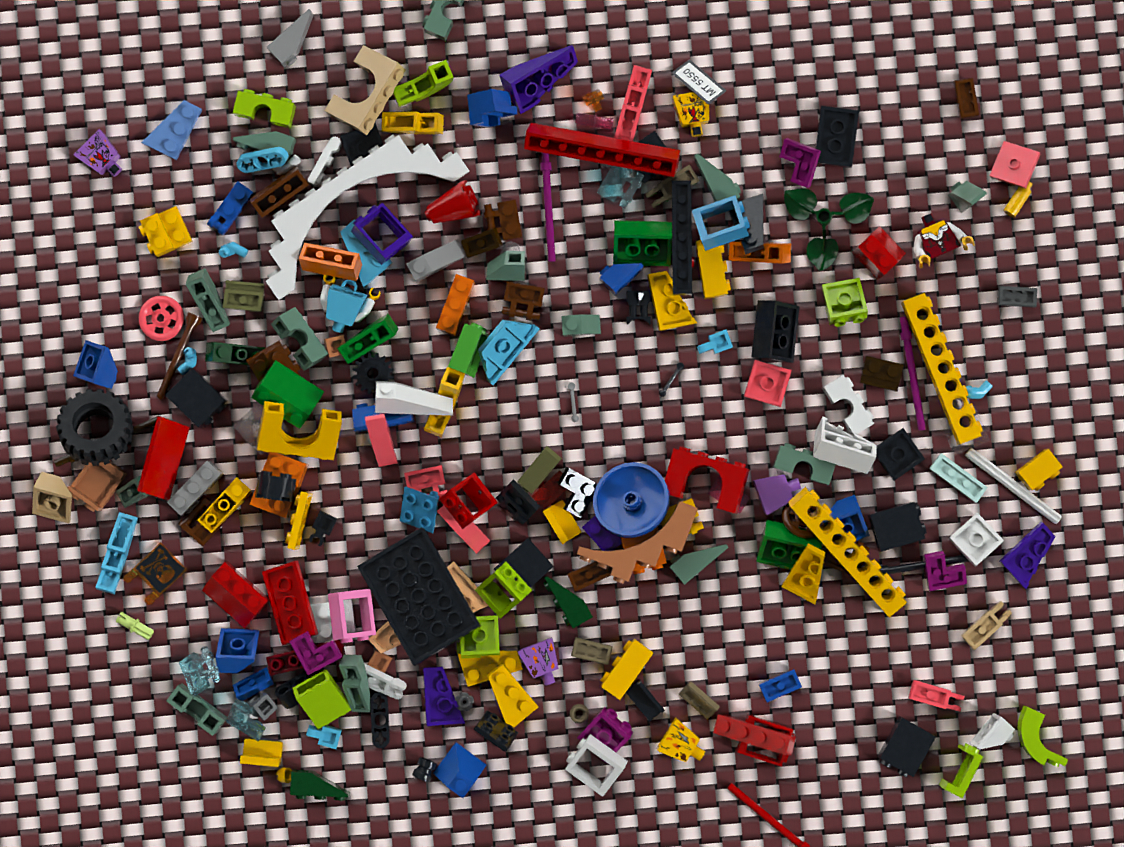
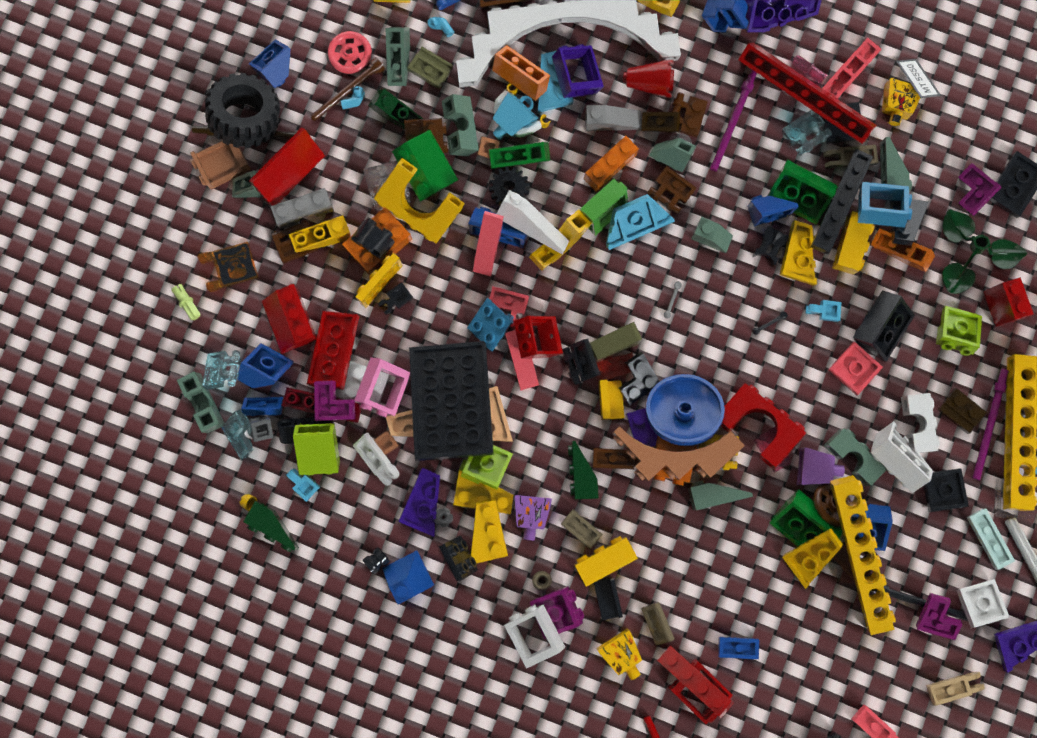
camera: 20 degrees right, 5 degrees down
tan slope [32,472,72,524] -> none
medium azure slope [95,512,138,595] -> none
black brick [165,368,228,428] -> none
yellow panel [240,738,283,767] -> none
sand green slope [339,655,371,712] -> none
black beam [370,692,390,748] -> none
lime window [475,562,532,619] -> none
black brick [494,538,554,588] -> none
clear orange tile [581,89,604,112] -> none
black brick [868,502,927,552] -> none

